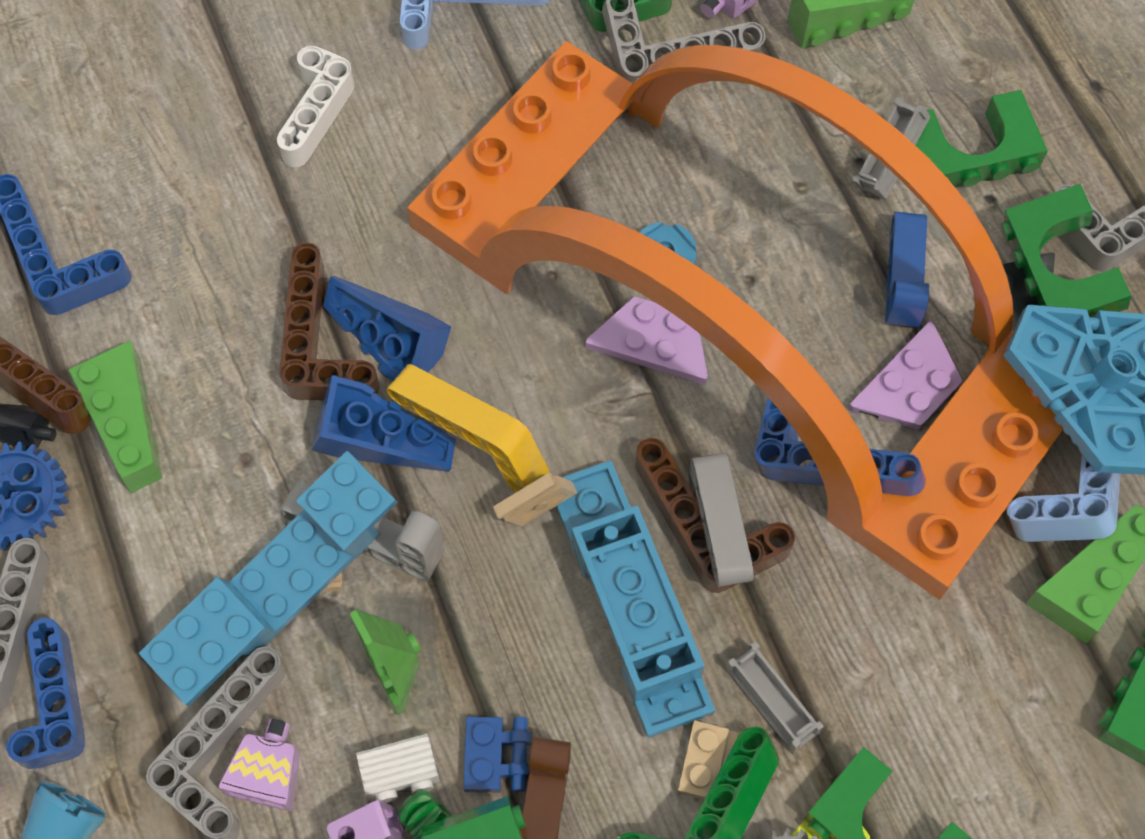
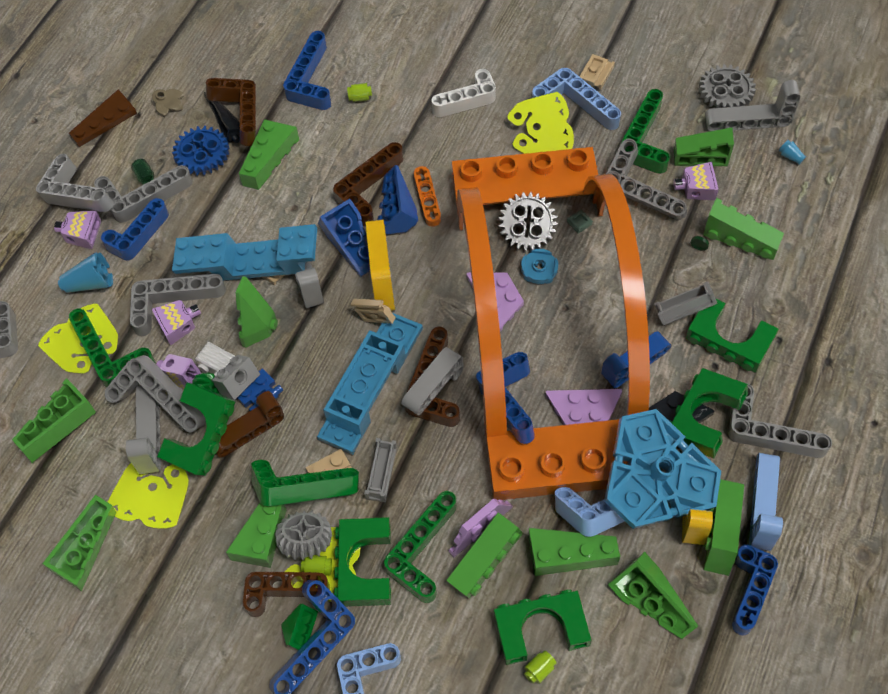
camera: 50 degrees right, 5 degrees down
none -> light grey brick [212,355,260,400]
none -> lime brick [347,83,372,102]
none -> green beam [384,491,457,603]
none -> orange beam [414,166,441,227]
none -> bright green wedge [446,512,523,598]
none -> lavender wing [448,499,513,558]
none -> light grey gear [498,192,558,251]
none -> neon yellow piece [508,92,574,154]
none -> sand green tile [567,209,593,234]
none -> dark green piece [690,236,709,251]

